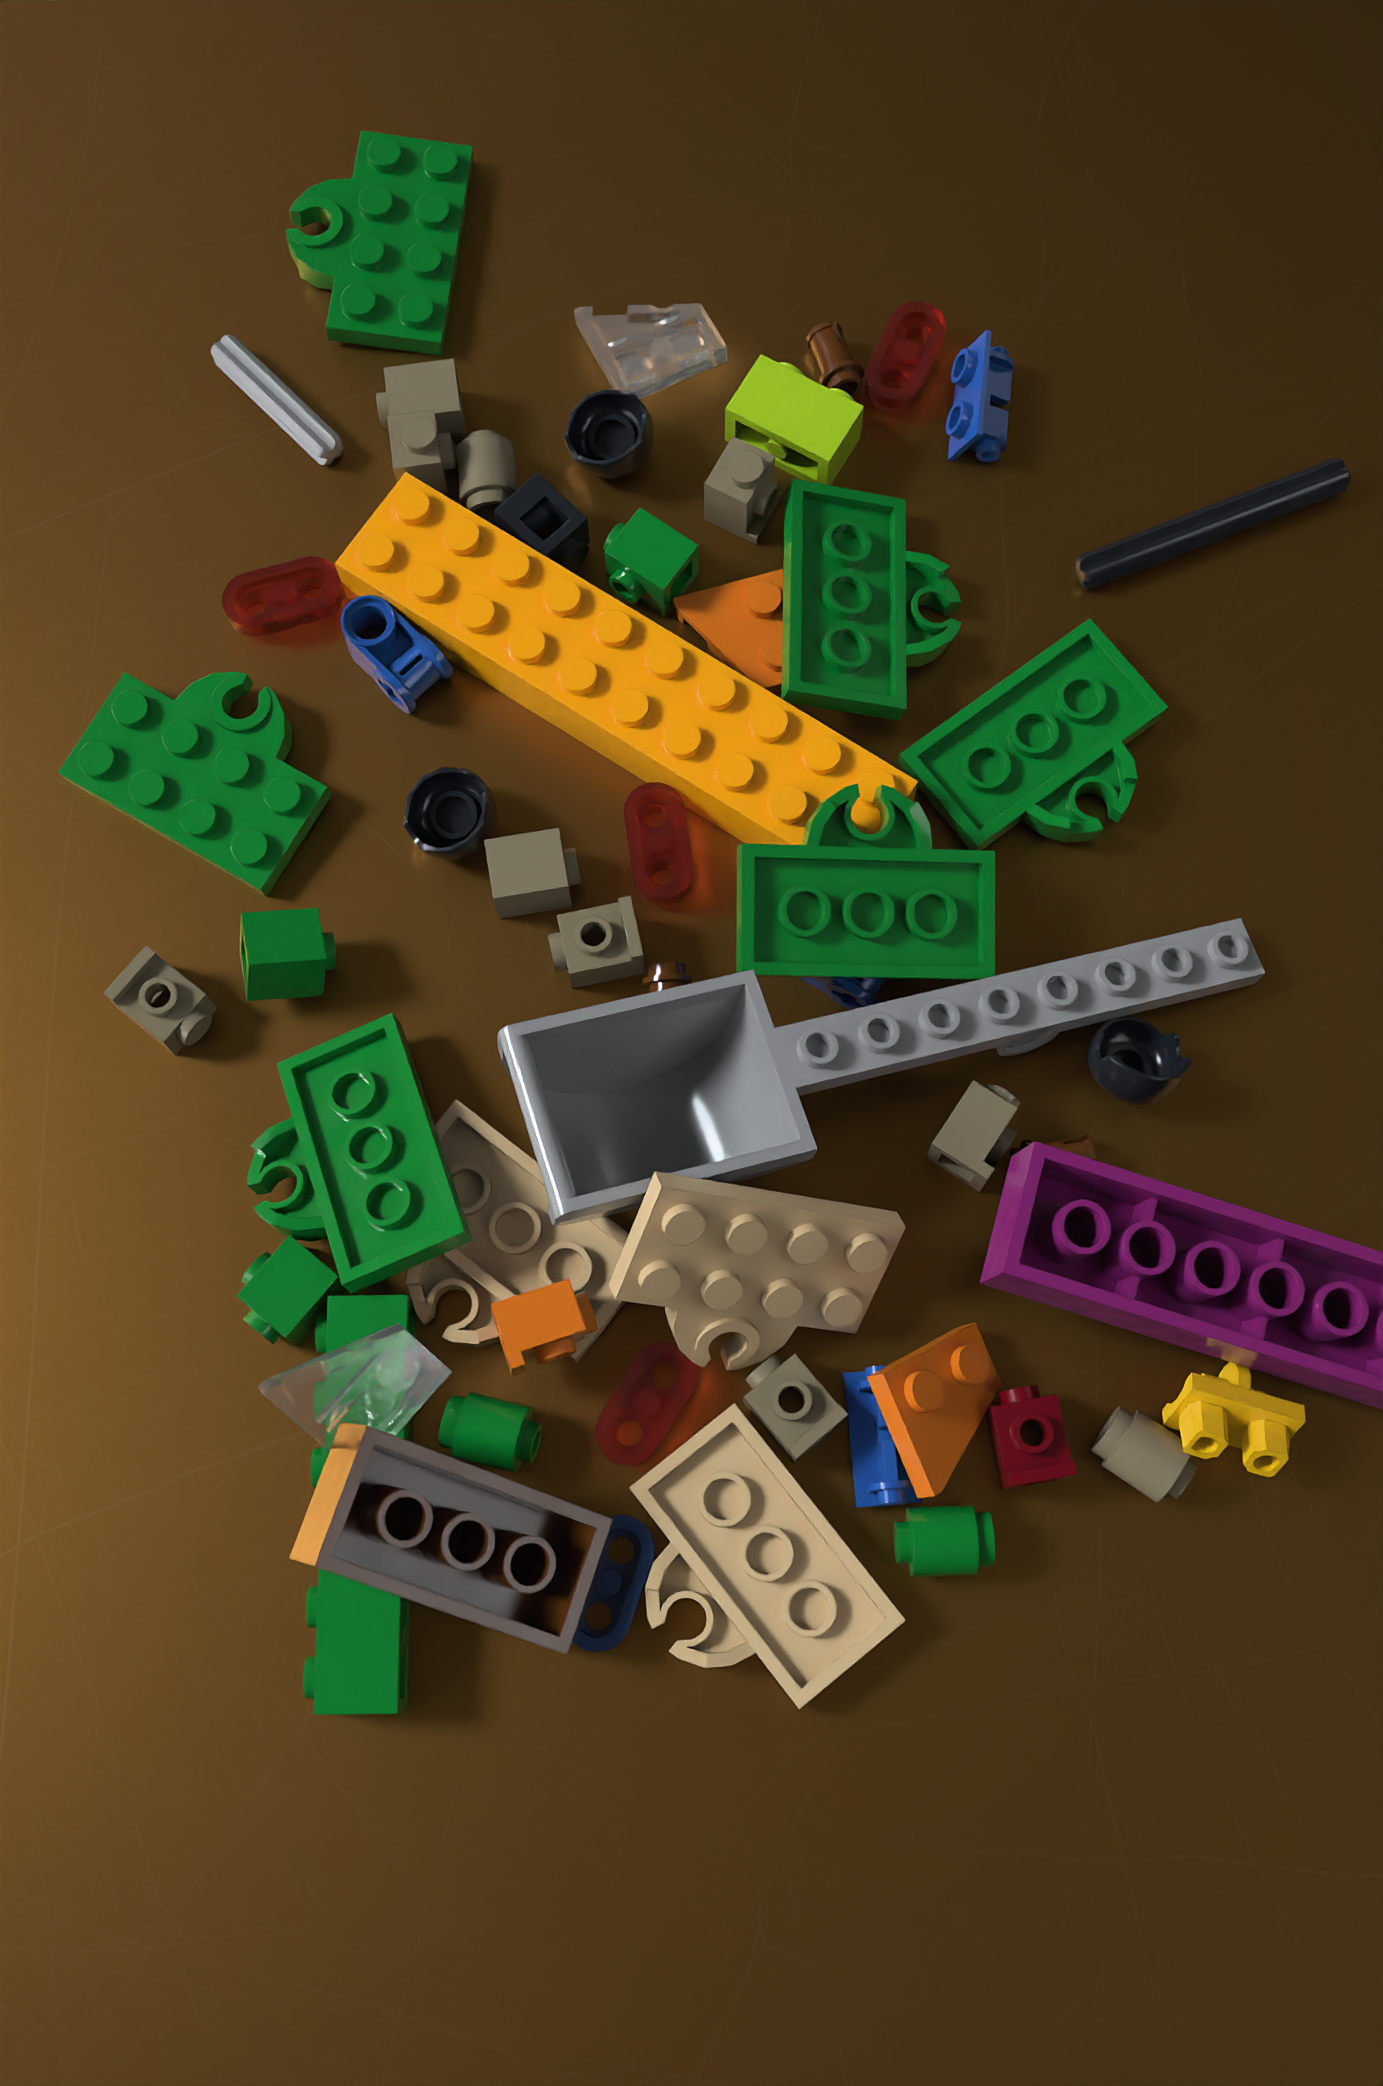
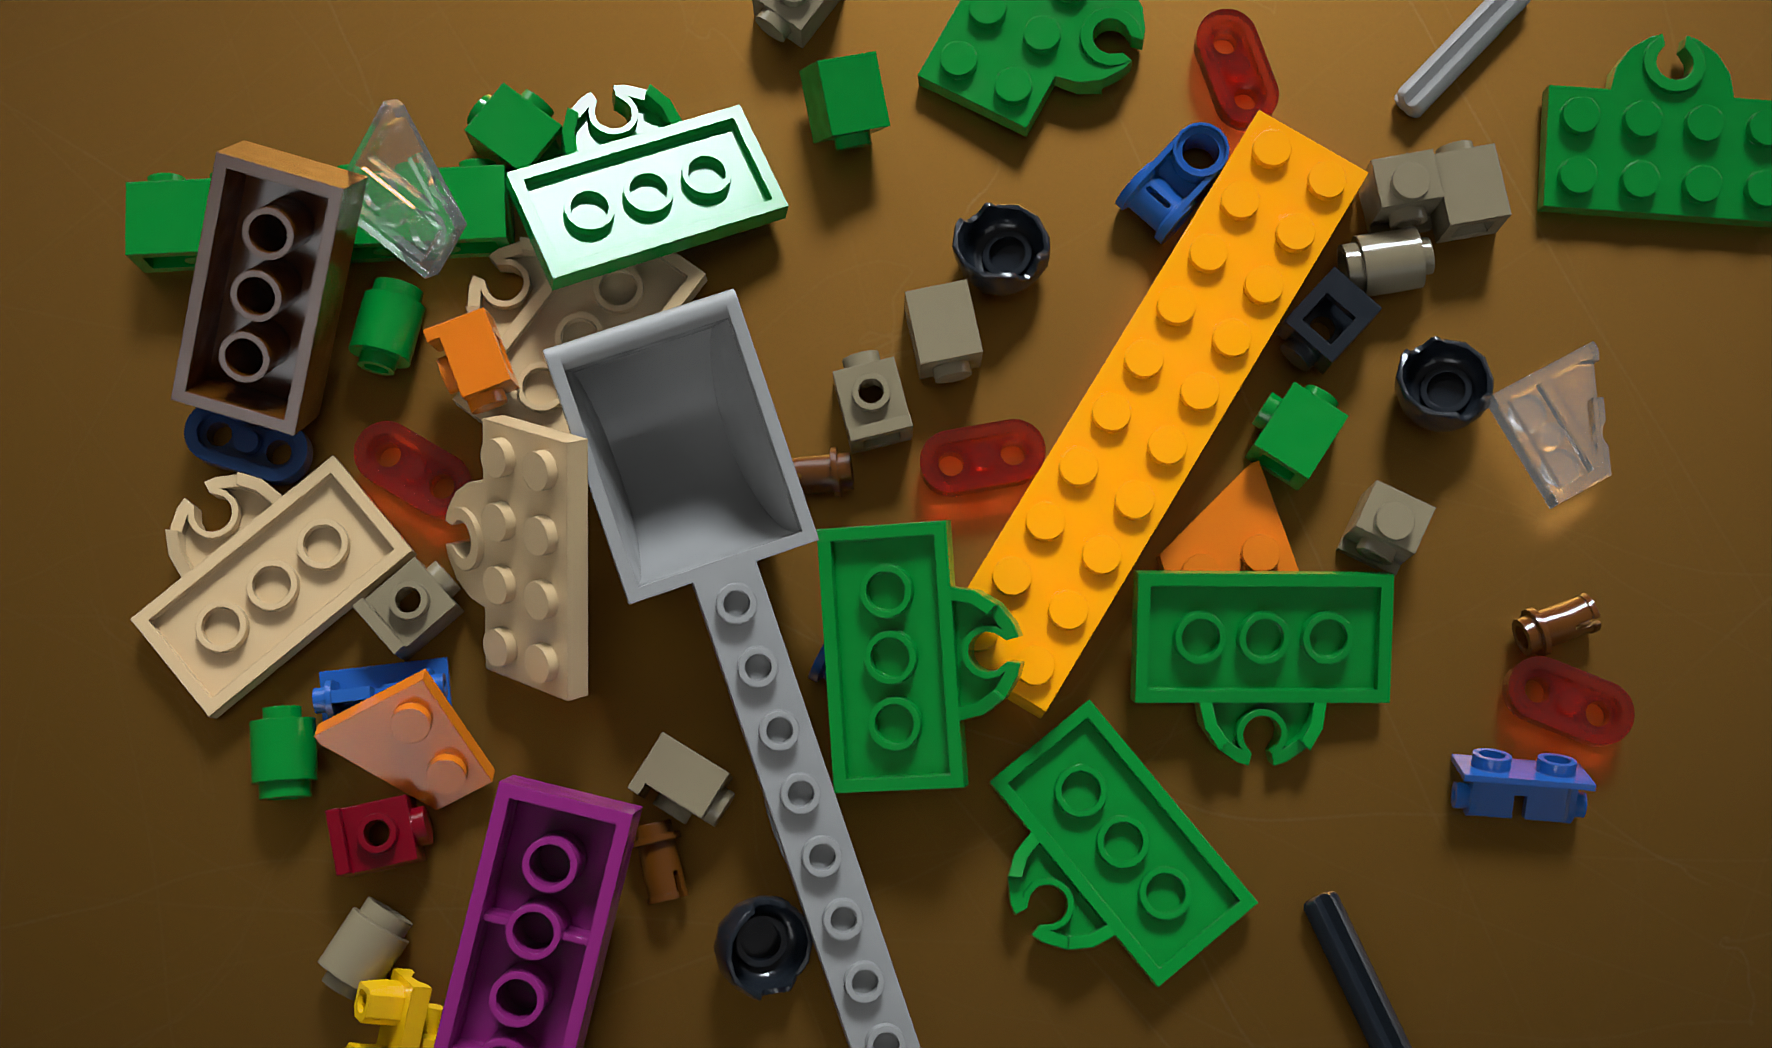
camera: 85 degrees right, 5 degrees up
lime brick [725,354,864,485] -> none

